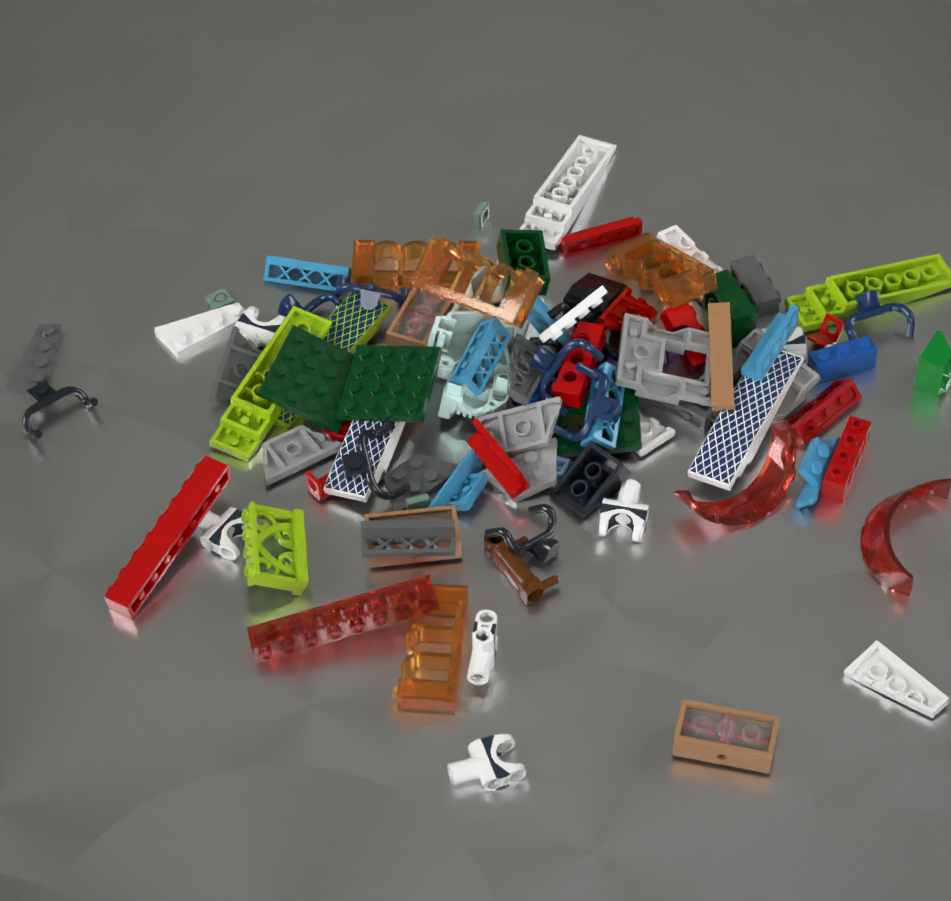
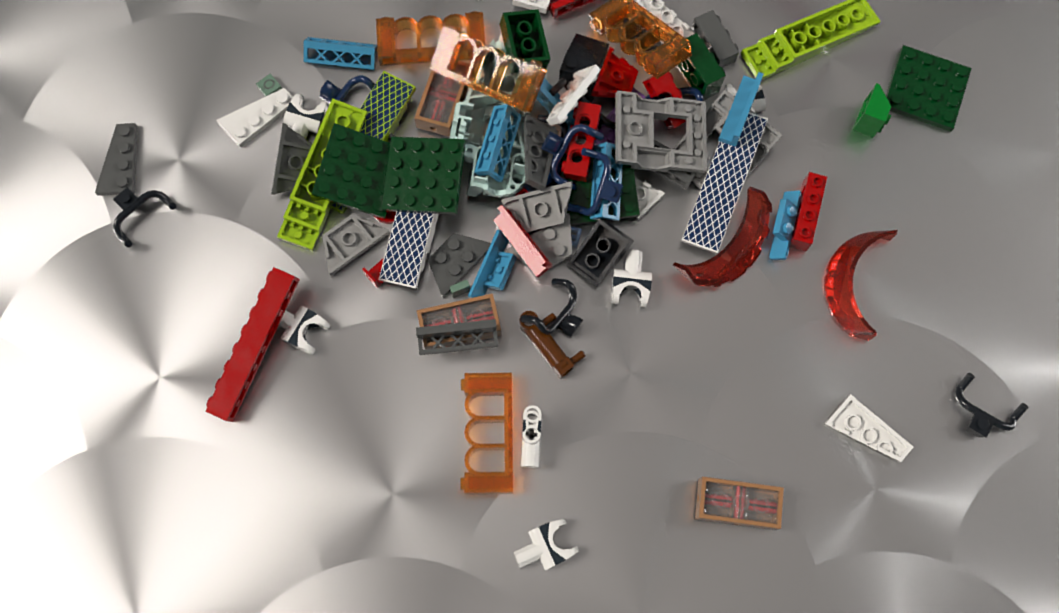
camera: 10 degrees left, 25 degrees up
lime fence [241,501,309,596] -> none
clear red brick [247,574,440,663] -> none
dark blue piece [335,275,409,310] -> none
black piece [341,421,411,500] -> none
medium nougat tile [708,302,734,411] -> none
red fence [778,379,862,446] -> none
red bracket [806,313,845,348] -> none
blue brick [807,335,878,385] -> none
dark blue piece [844,289,916,341] -> none

